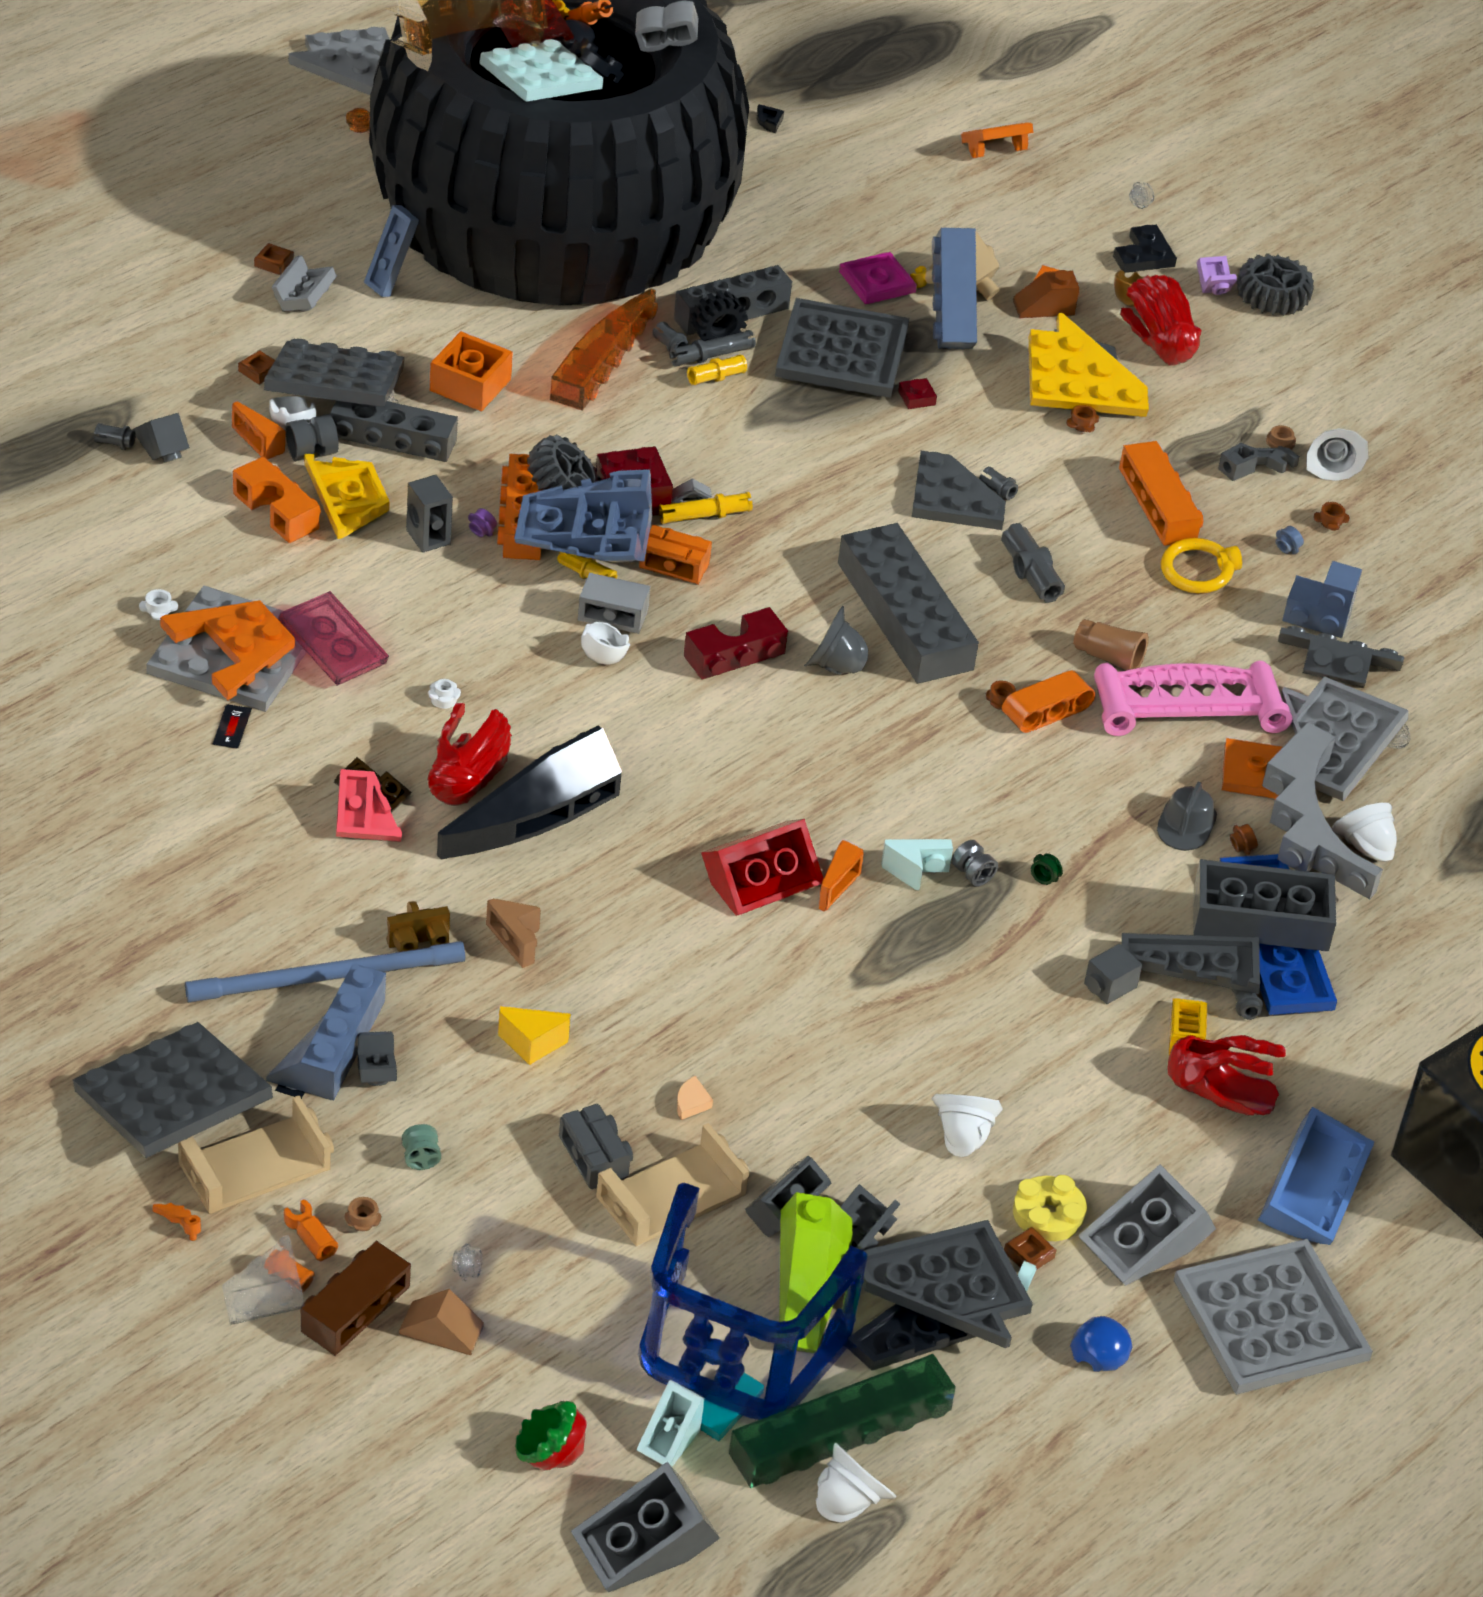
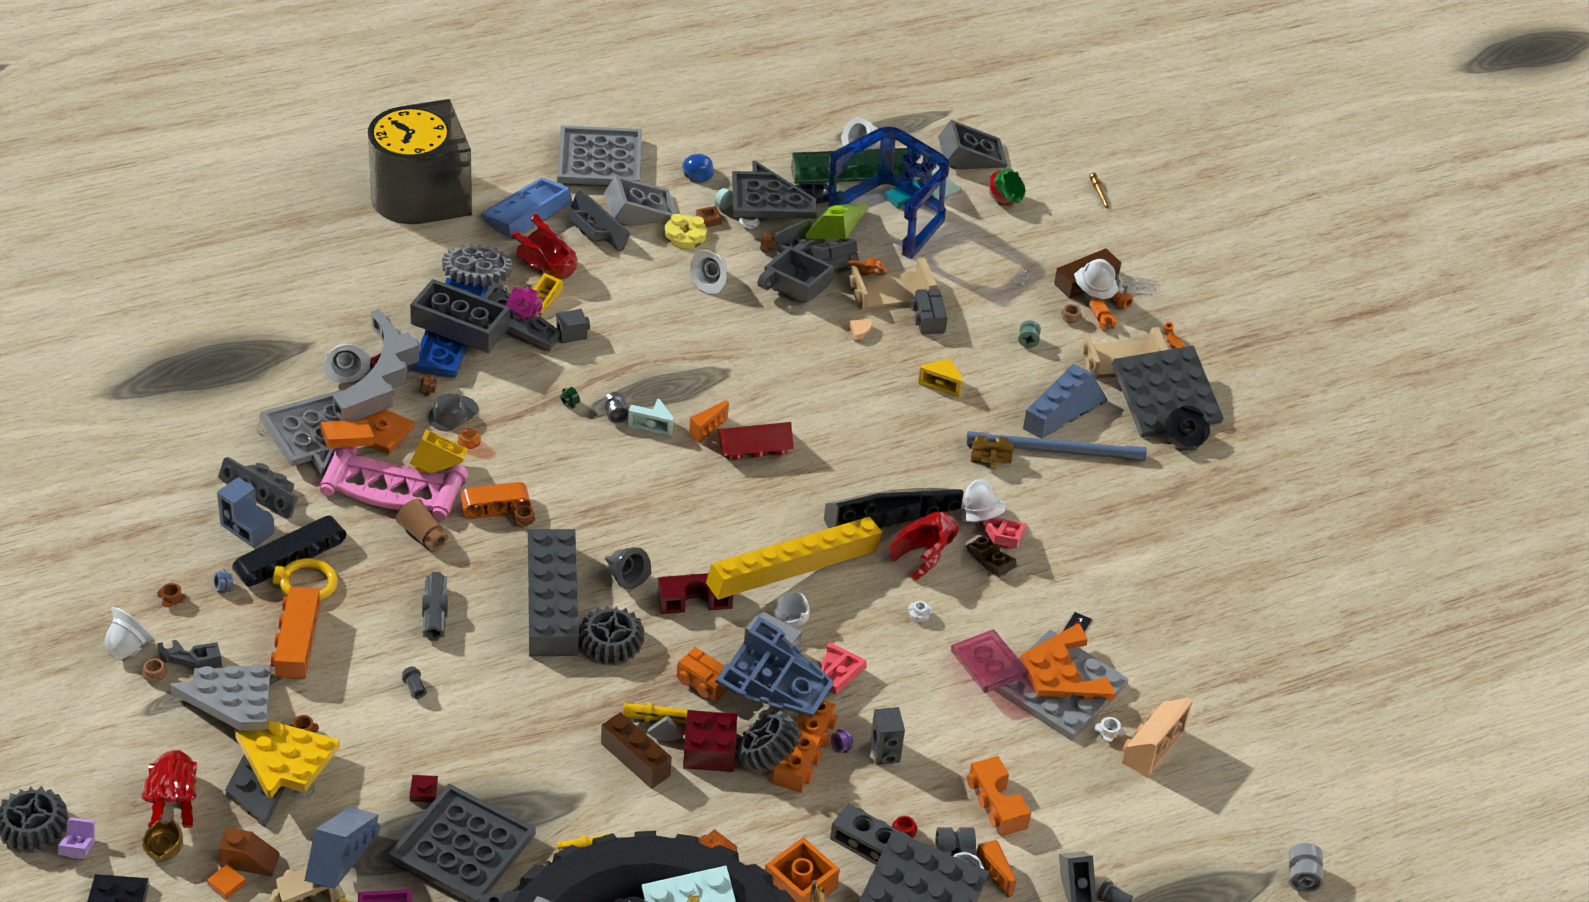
camera: 160 degrees left, 0 degrees up
yellow wing [304,454,390,539] -> none
dark grey bracket [358,1031,397,1086] -> none
medium nougat slope [399,1289,484,1355] -> none
medium nougat slope [486,898,541,968] -> none
dark grey plate [912,451,1006,530] -> none
none -> light grey wing [171,664,271,731]
none -> black beam [232,515,347,587]
none -> orange tile [321,419,374,448]
none -> yellow slope [409,429,468,473]
none -> light grey gear [442,244,512,287]
none -> clear orange plate [458,428,481,449]
none -> dark pink brick [505,287,543,320]
none -> dark grey bracket [568,189,630,250]
none -> dark grey gear [579,606,644,665]
none -> reddish brown brick [601,712,672,789]
none -> yellow brick [706,517,882,599]
none -> dark grey piece [758,243,834,302]
none -> dark orange plate [760,232,775,253]
none -> coral wing [821,642,867,695]
none -> orange plate [848,258,887,275]
none -> red plate [892,816,917,838]
none -> white piece [961,479,1007,522]
none -> white piece [1074,259,1119,299]
none -> pearl gold piece [1089,172,1109,208]
none -> light nougat slope [1122,698,1193,777]
none -> black plate [1165,405,1210,450]

